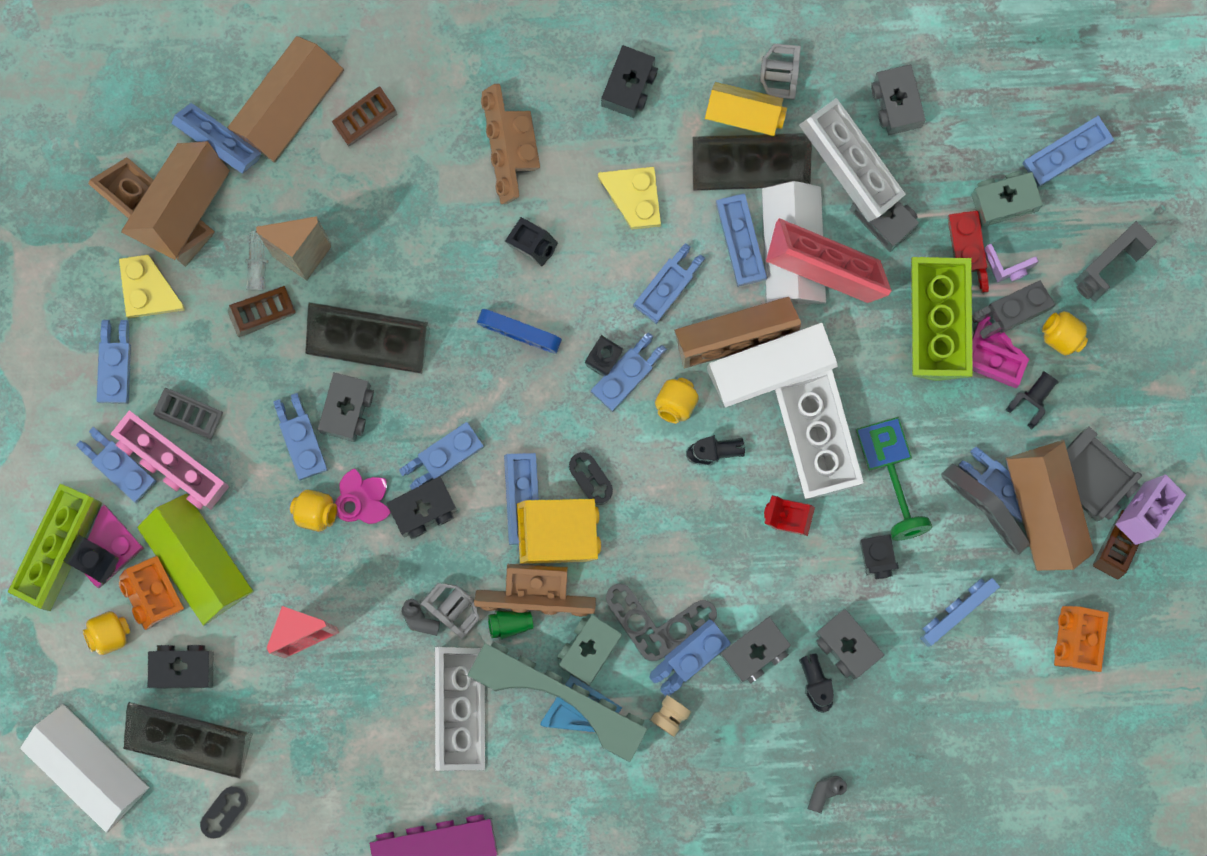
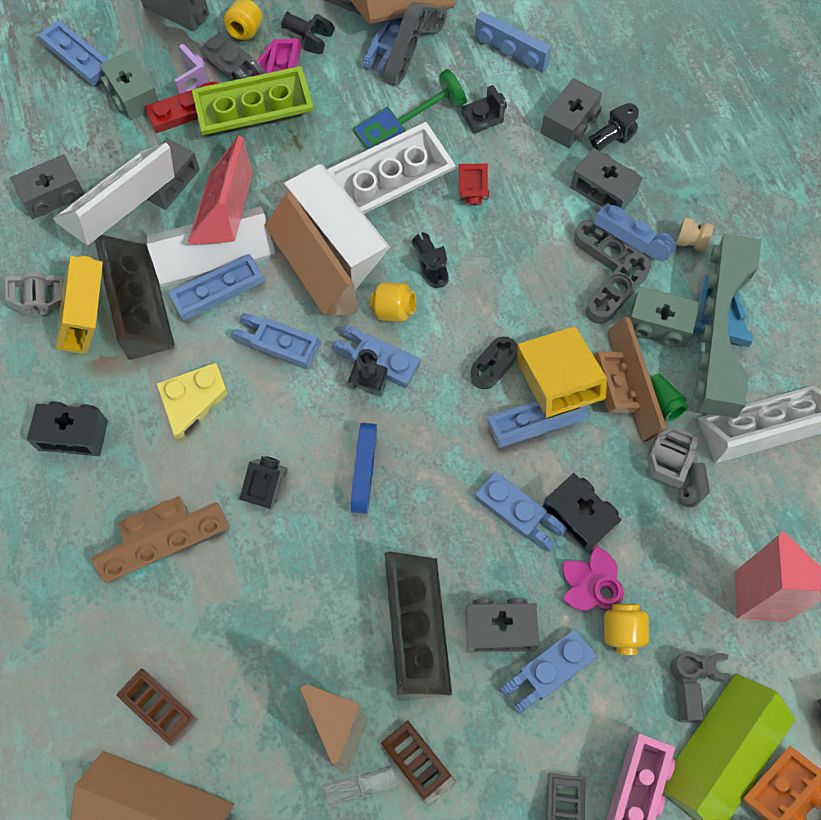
camera: 105 degrees left, 15 degrees down
dark grey arm [807,776,847,814] -> none
none -> dark grey bar [670,652,731,723]

